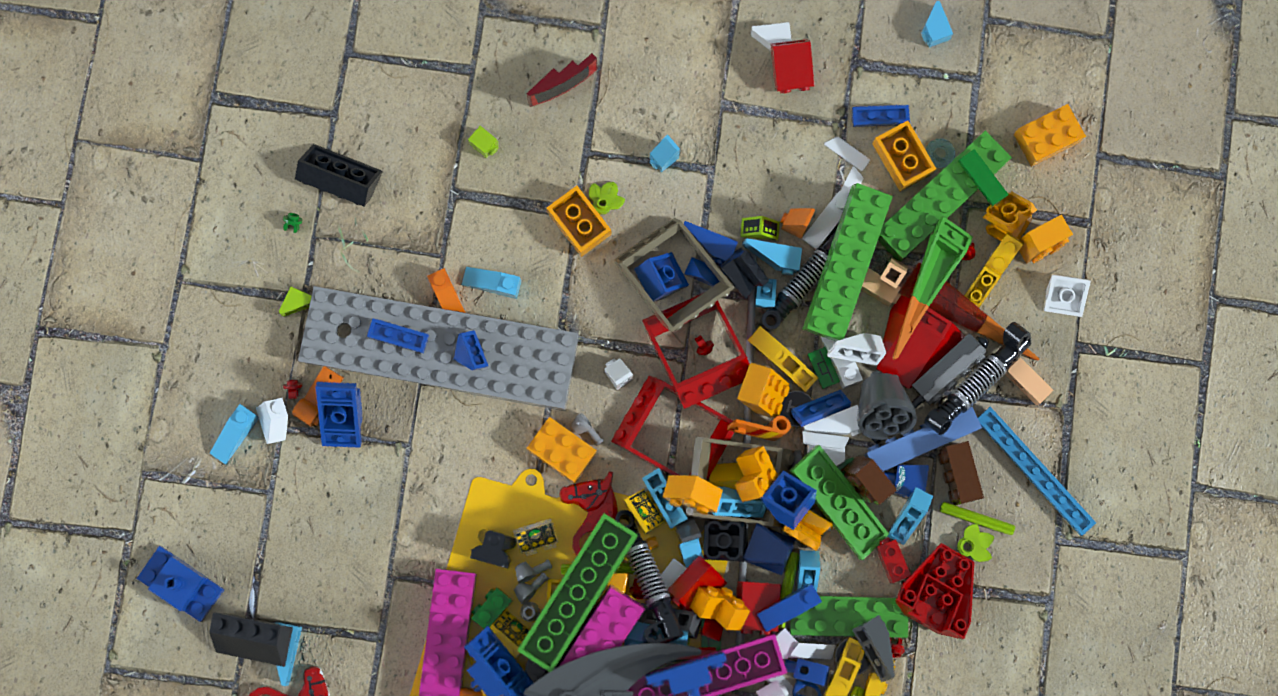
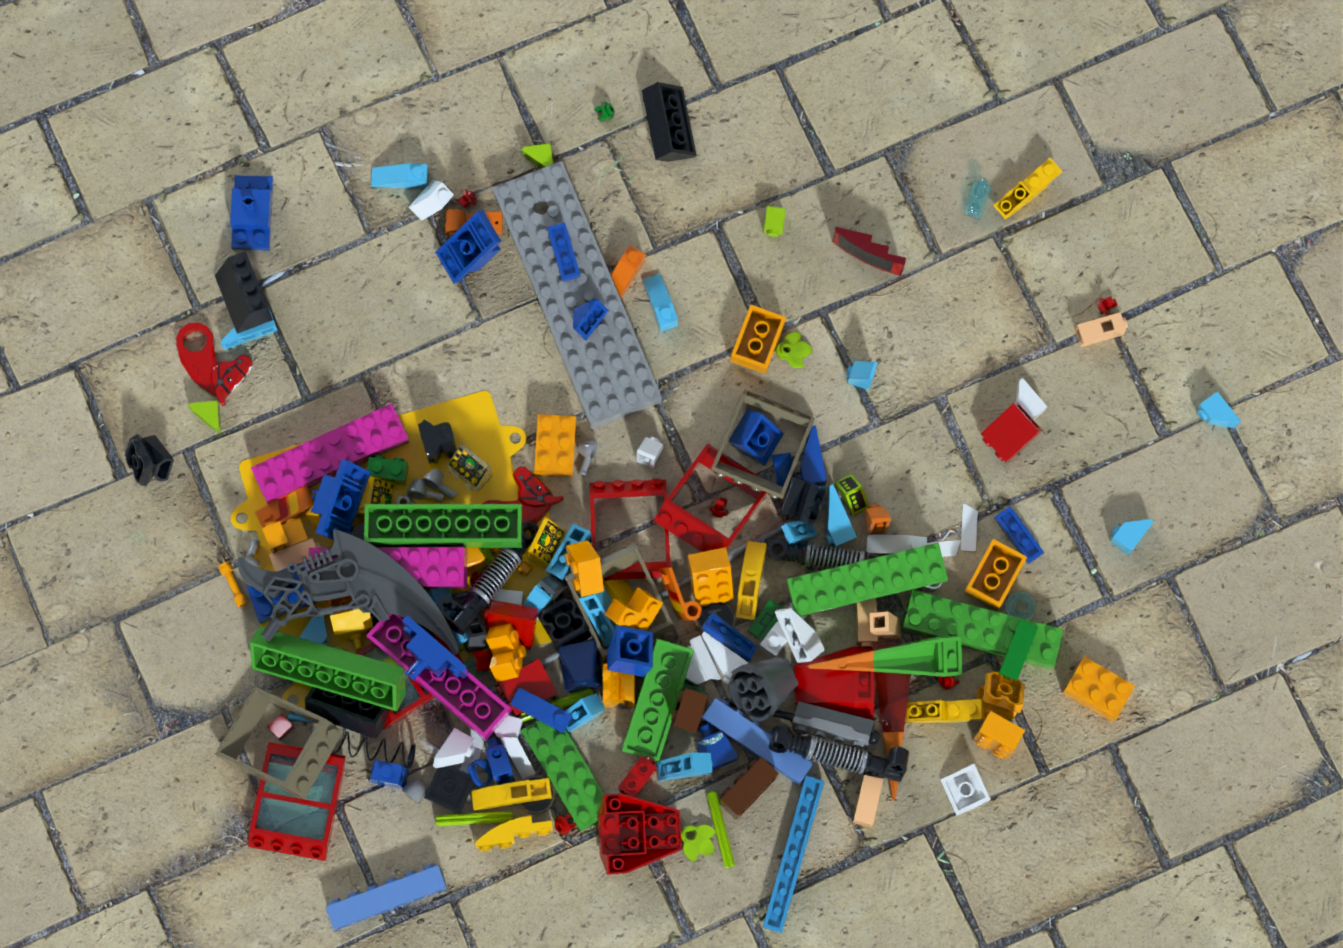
camera: 55 degrees right, 5 degrees down
dark grey slope [852,615,895,683] -> none

